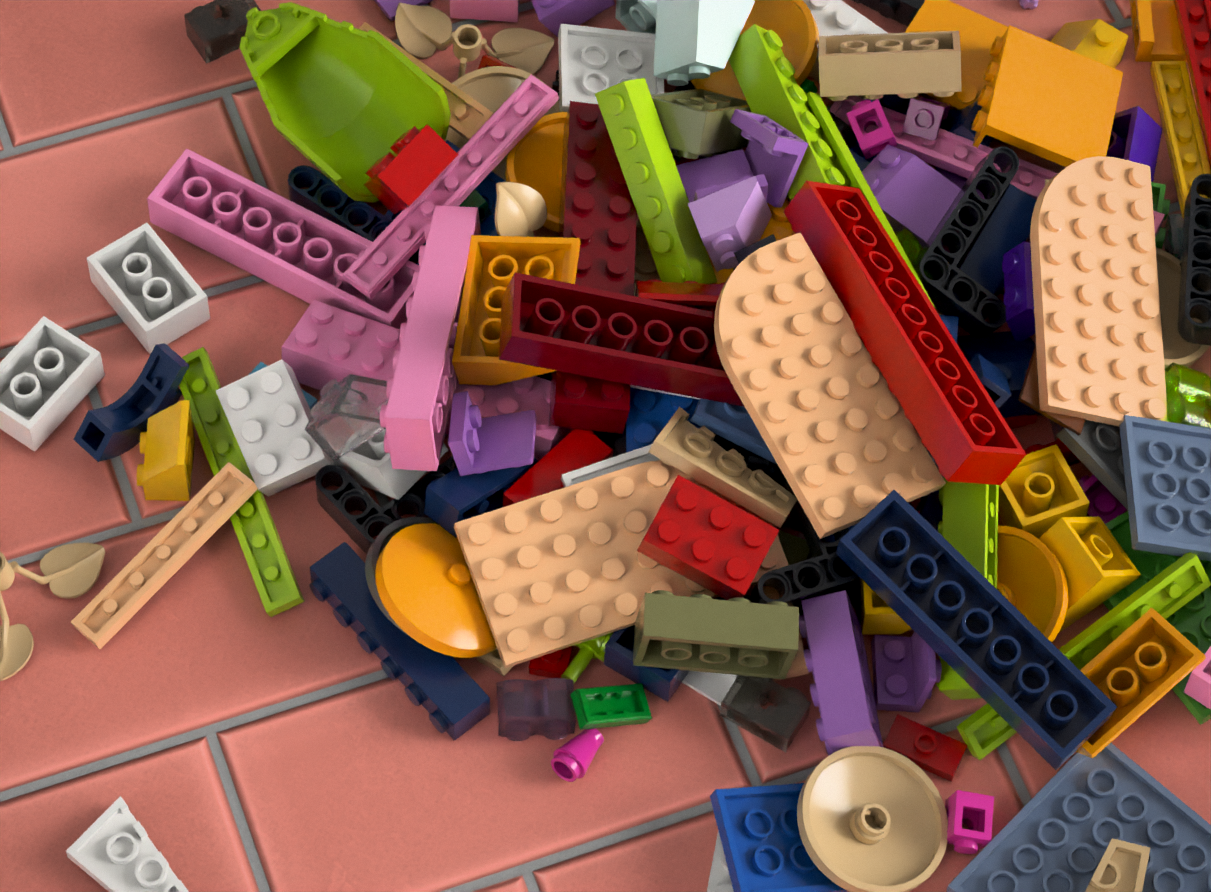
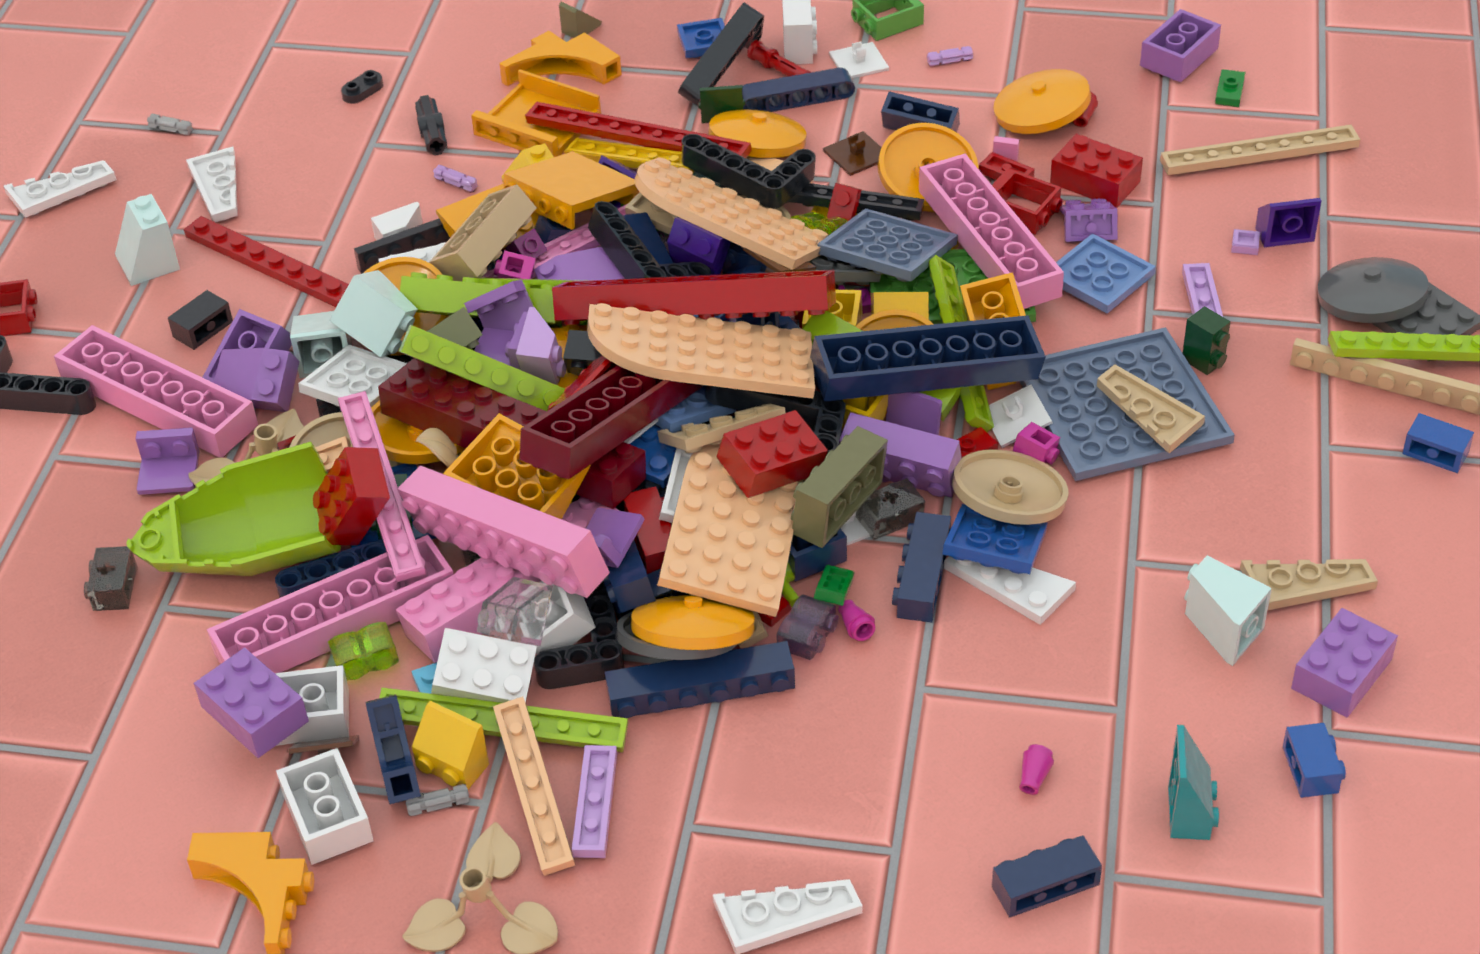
camera: 55 degrees left, 15 degrees down
none -> medium lavender brick [194,647,309,758]
none -> reddish brown piece [288,735,359,755]
none -> clear neon green brick [328,622,399,681]
none -> light grey axle [406,784,469,816]
none -> lavender plate [572,745,617,858]
none -> dark blue brick [892,512,951,623]
none -> white piece [989,385,1053,448]

